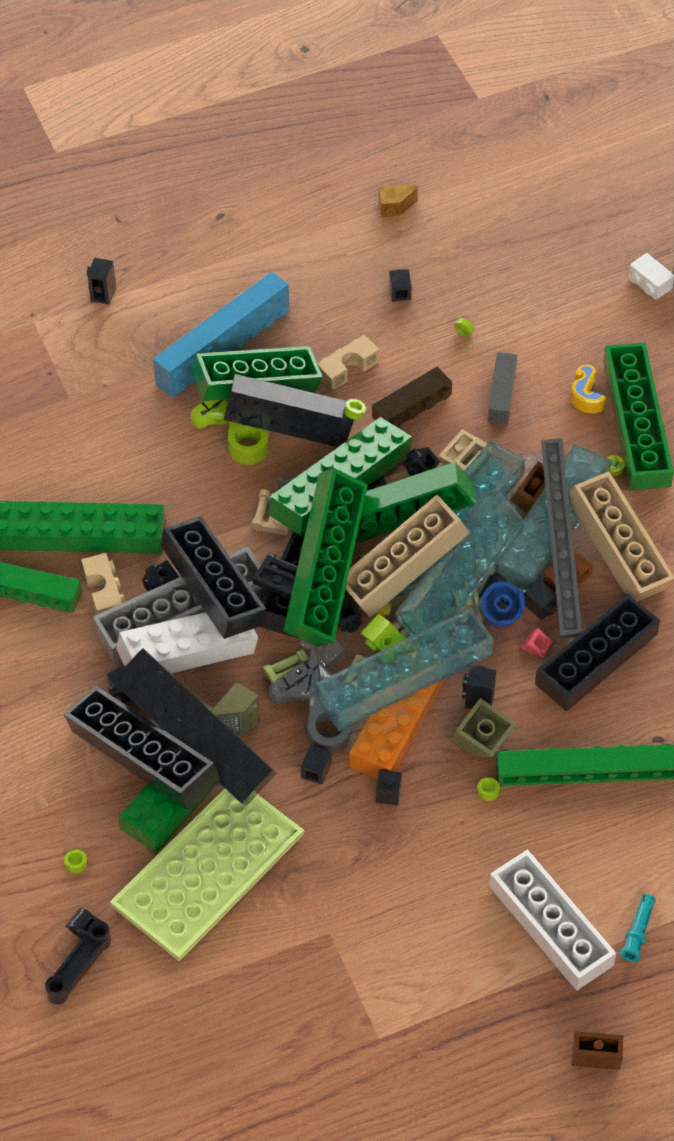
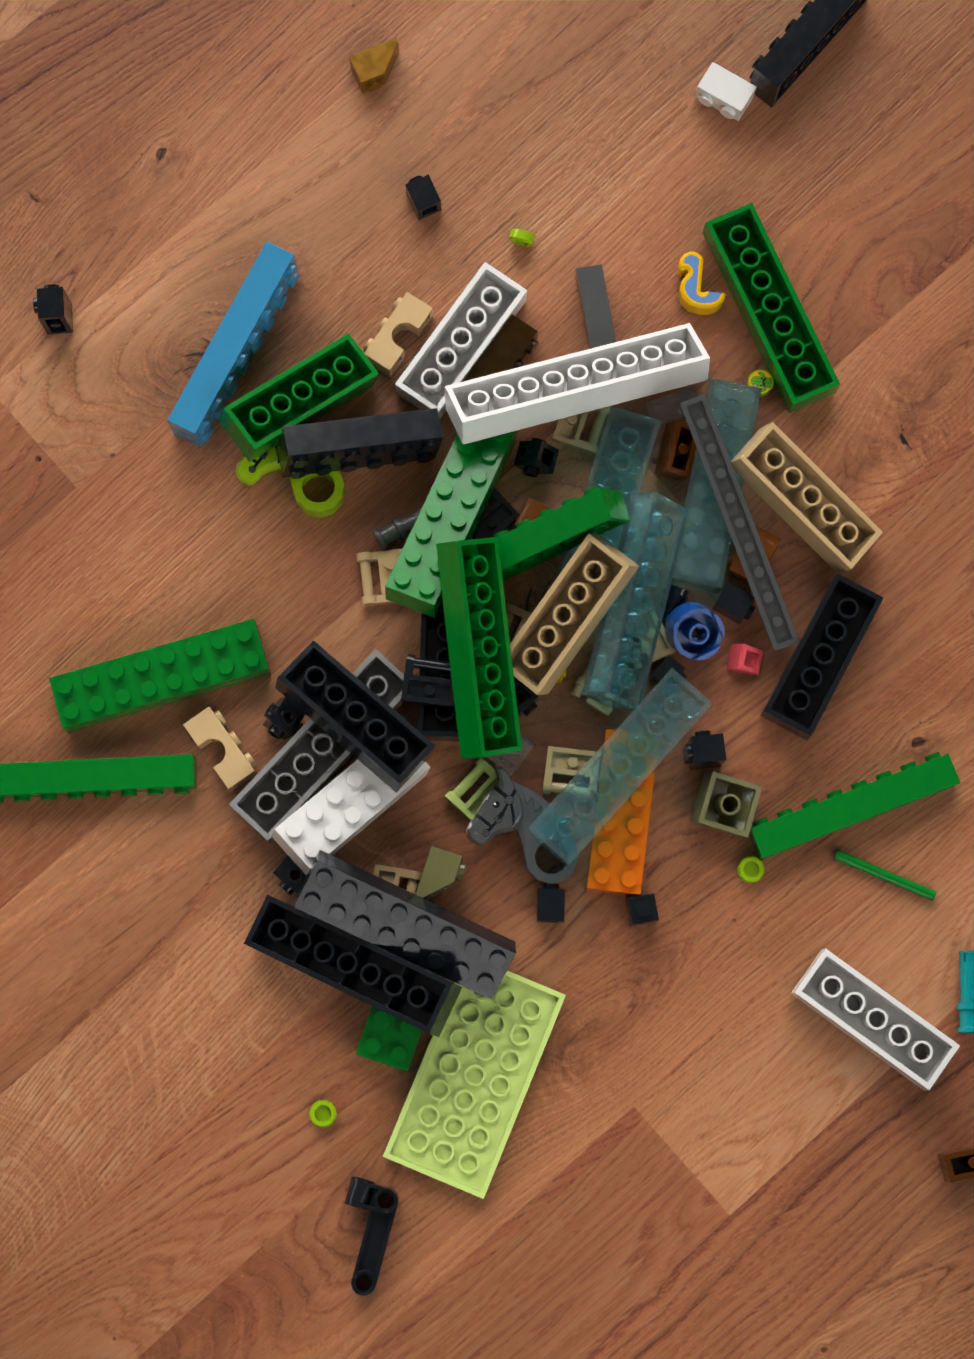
camera: 20 degrees left, 25 degrees up
lime tile [344,399,366,419] -> none
lime brick [361,614,413,666] -> none
none -> white brick [395,262,527,418]
none -> white brick [445,323,710,444]
none -> green bar [833,849,937,901]

